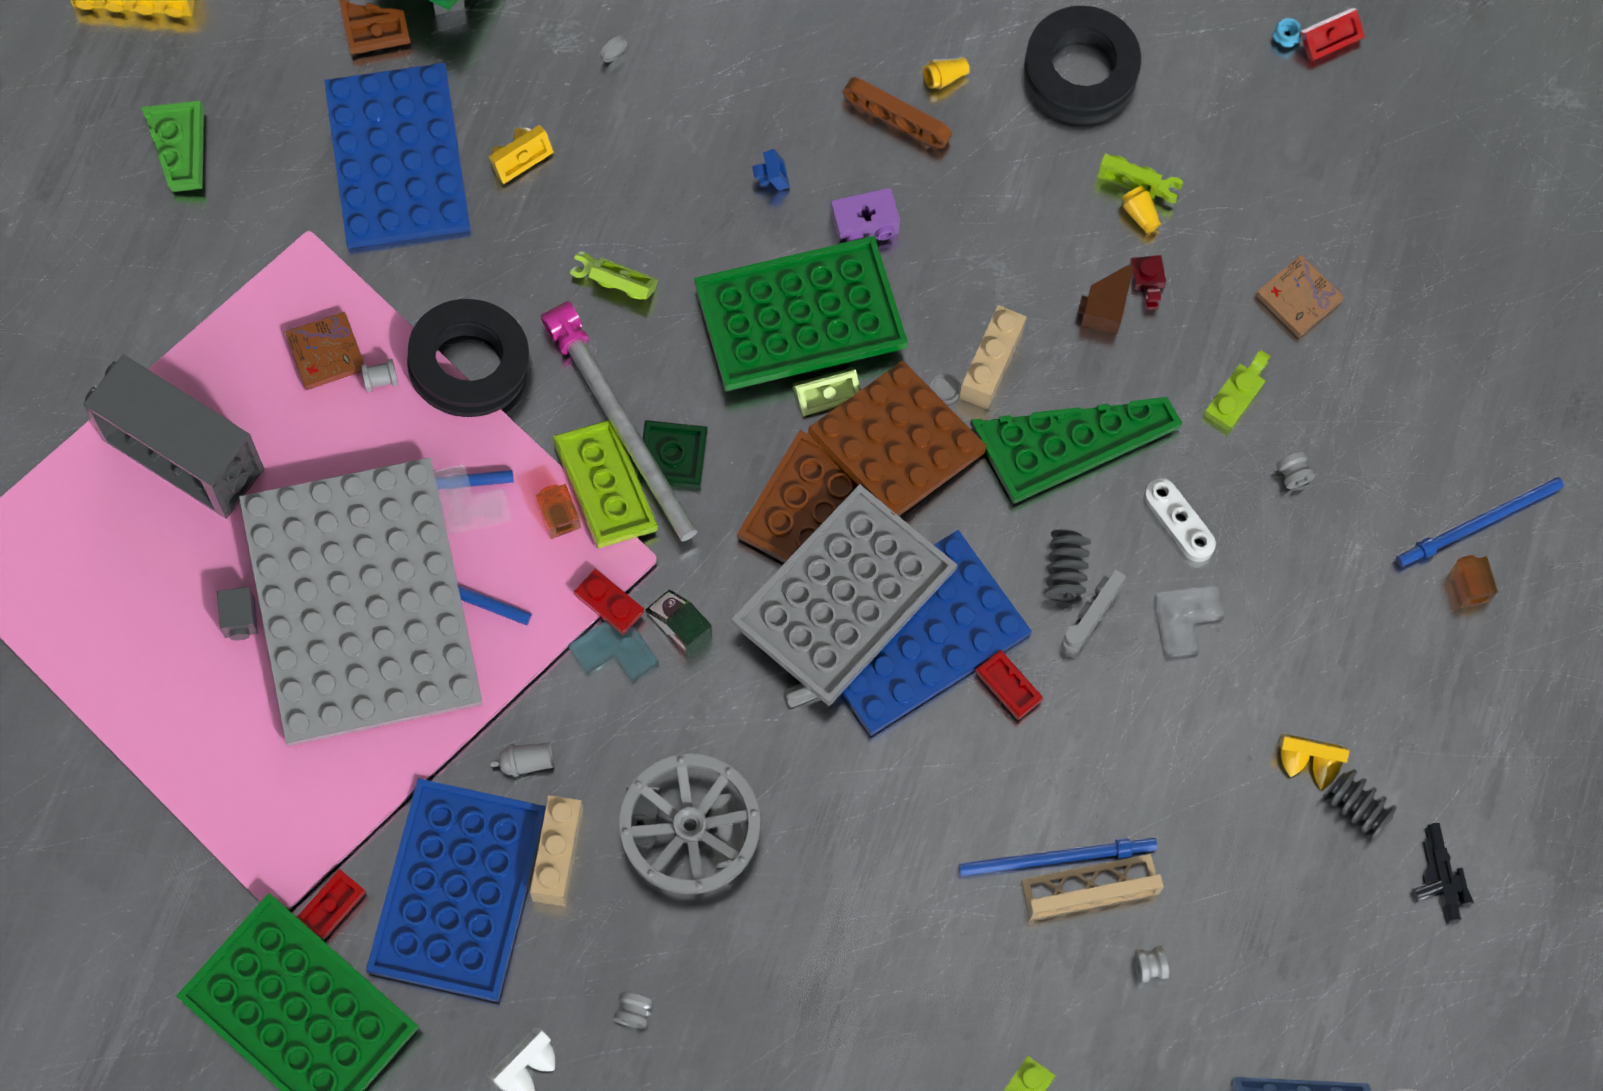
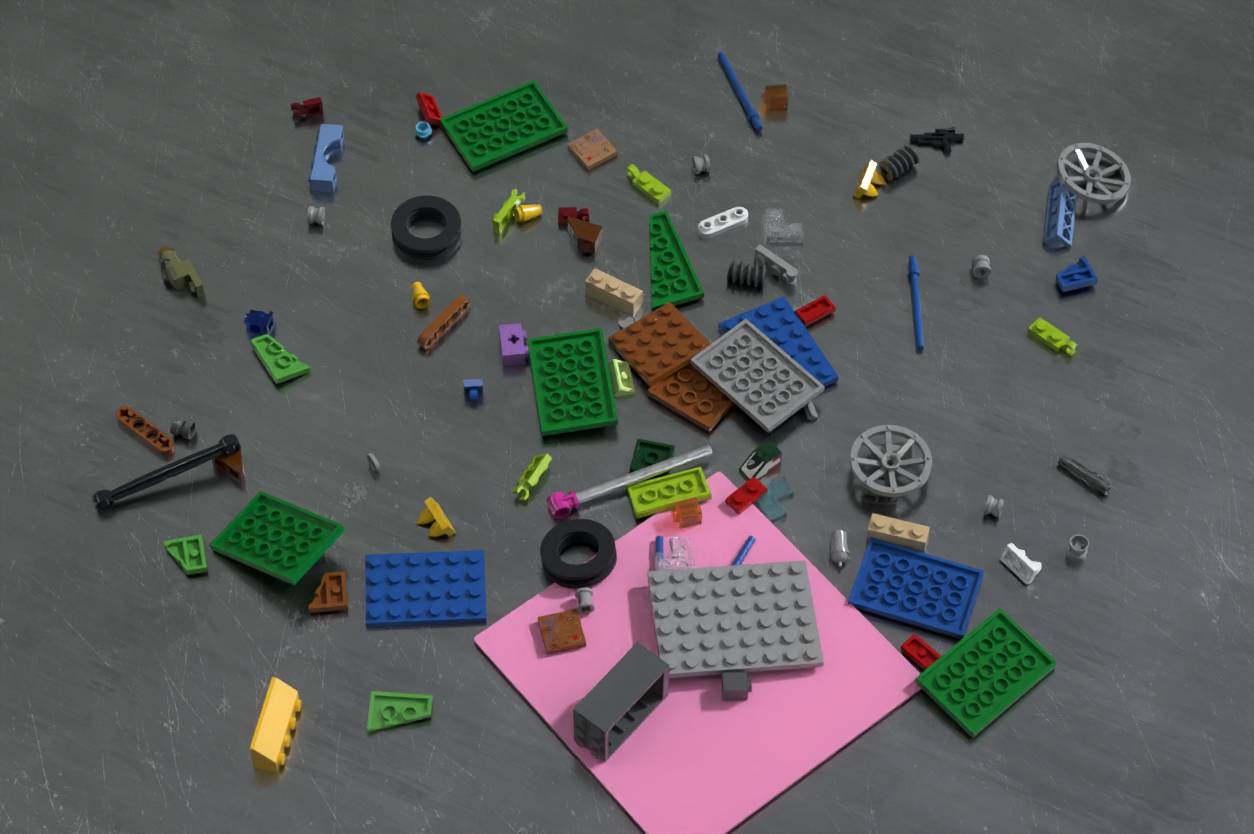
camera: 80 degrees left, 15 degrees down
tan fence [1021,854,1164,920] -> none
none -> green plate [440,80,568,172]

